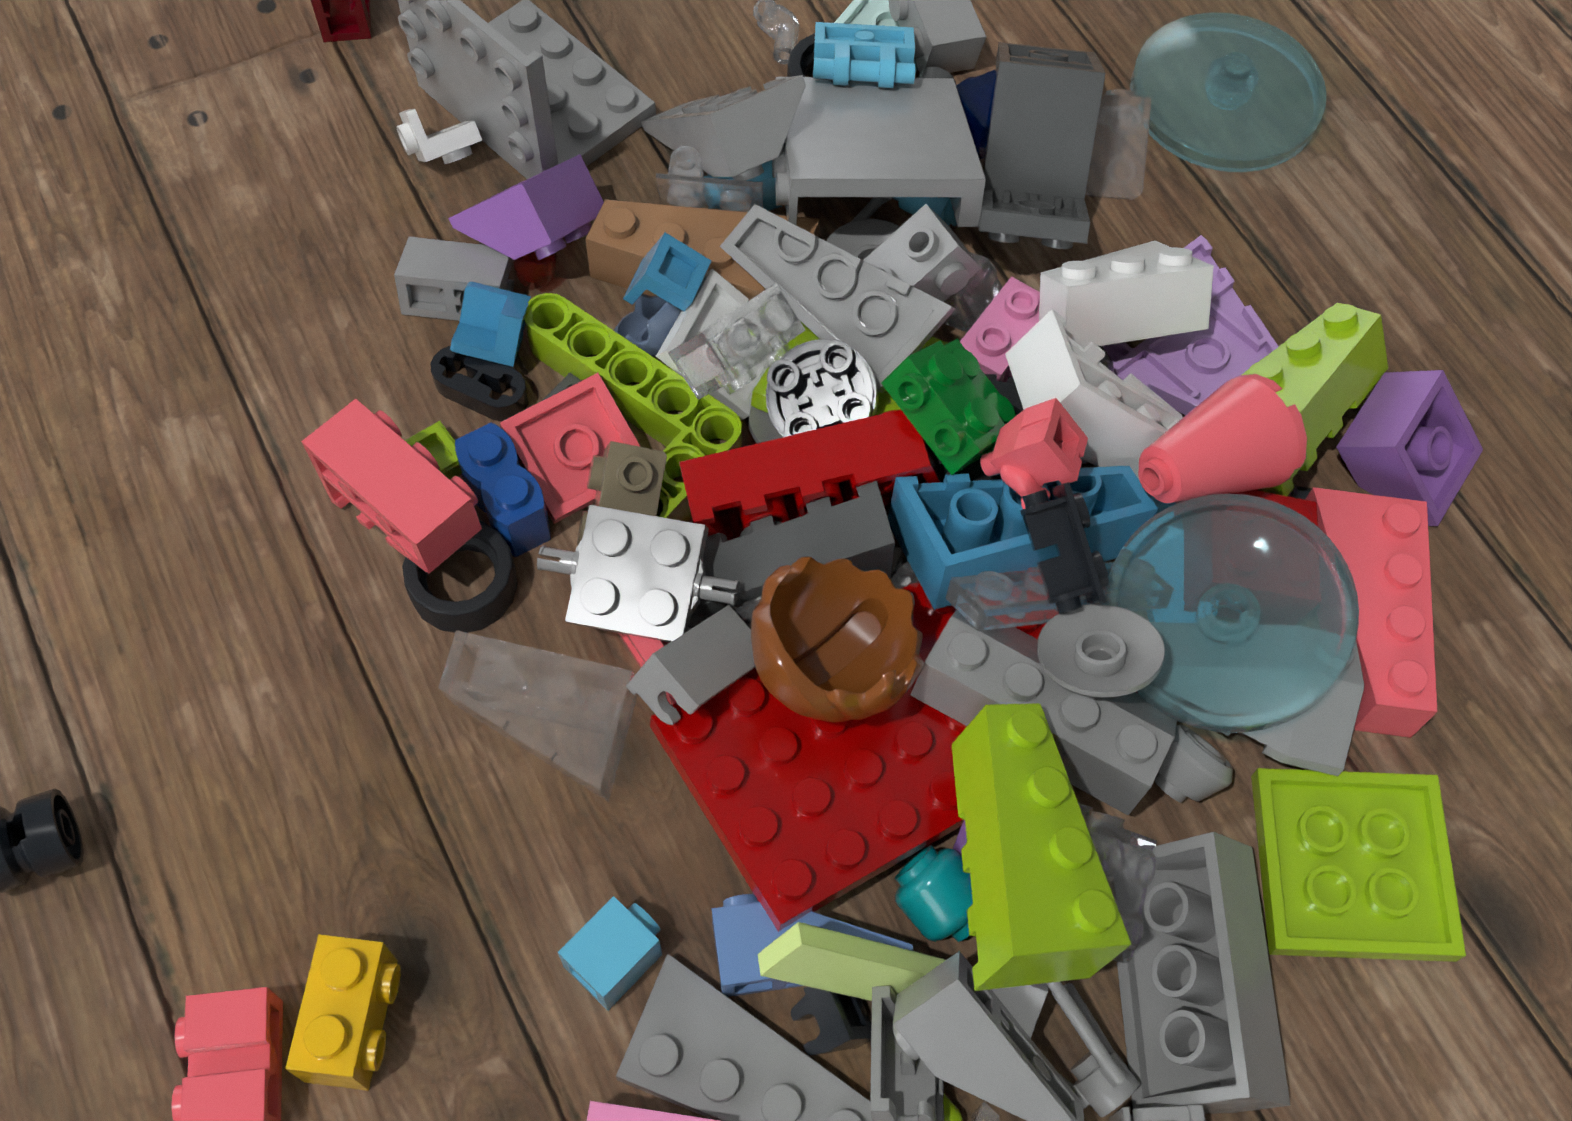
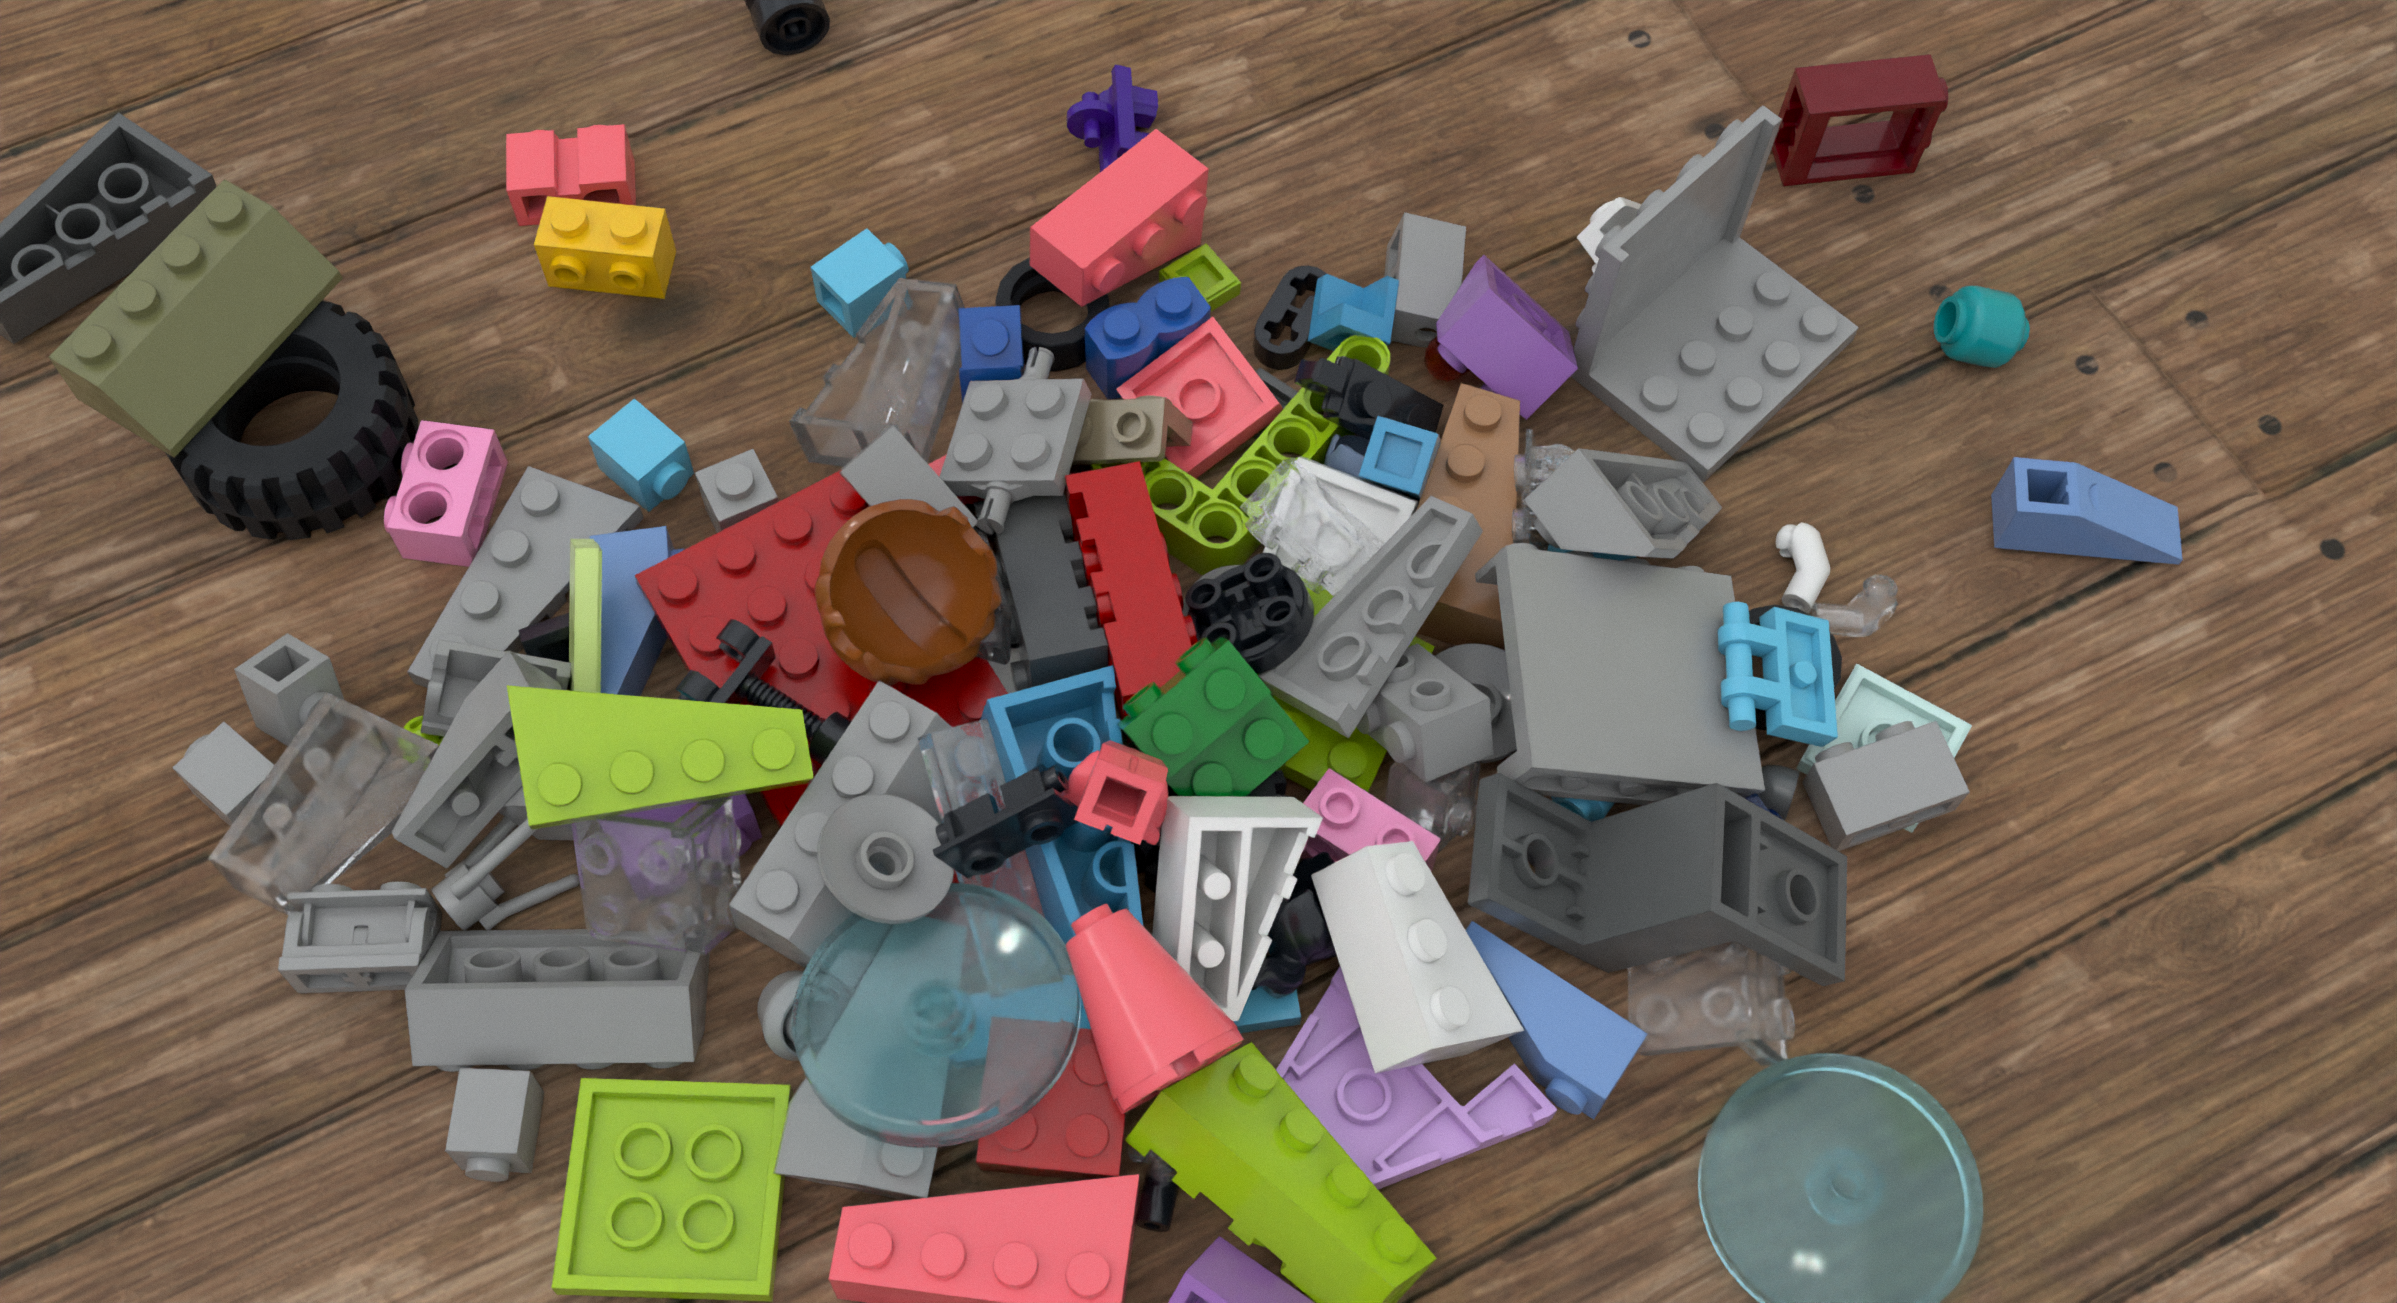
camera: 90 degrees right, 0 degrees up
none -> light grey brick [445,1068,544,1182]
none -> black bar [676,619,852,765]
none -> light grey brick [695,449,779,533]
none -> medium azure brick [811,228,909,338]
none -> blue slope [958,305,1024,402]
none -> dark purple hips [1066,65,1158,172]
none -> black hinge [1294,356,1444,441]
none -> medium blue slope [1466,921,1647,1120]
none -> white arm [1776,522,1831,613]

